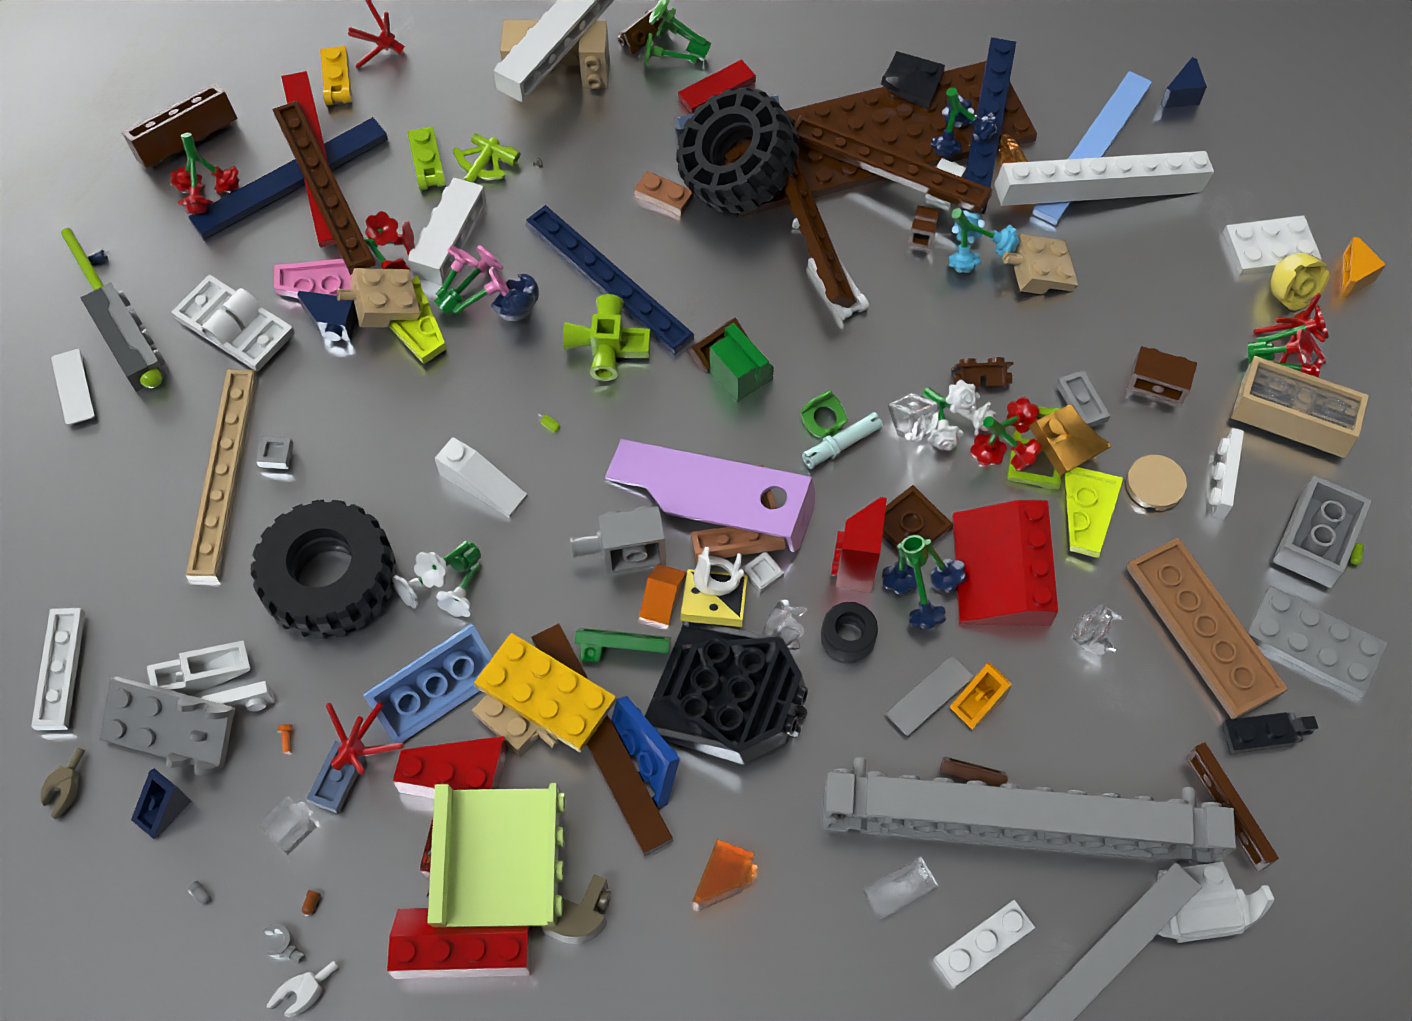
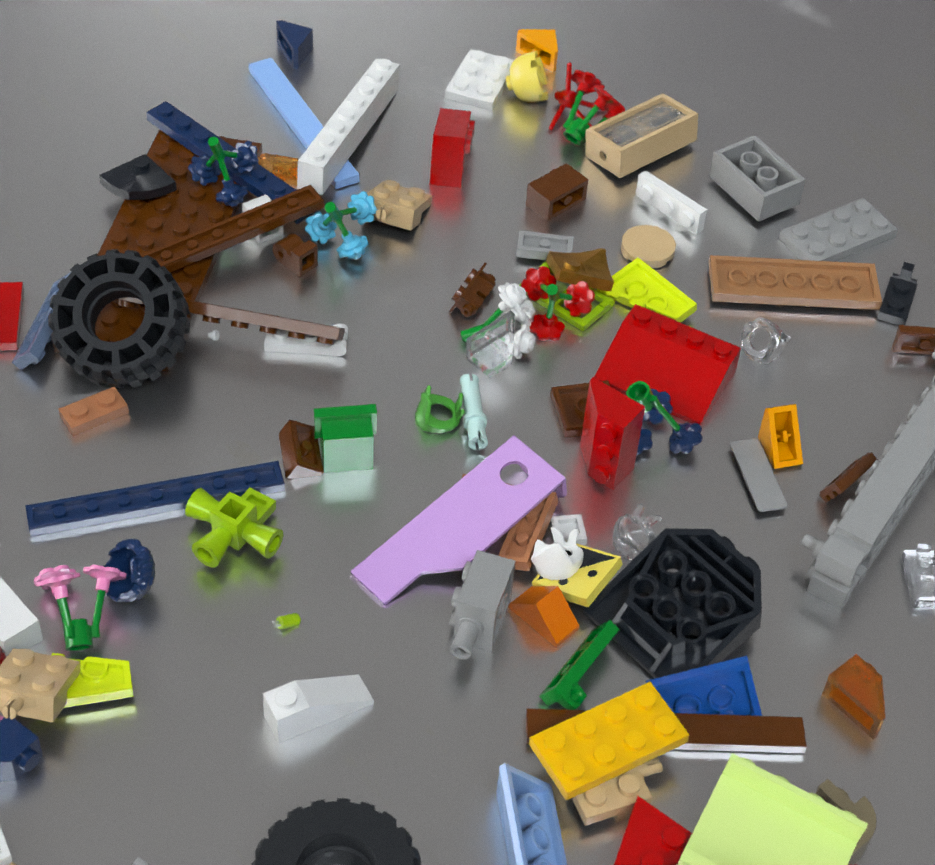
camera: 65 degrees left, 15 degrees down
white plant [392,541,481,617] -> none
black tyre [821,602,878,663] -> none
none -> red wedge [429,108,475,188]

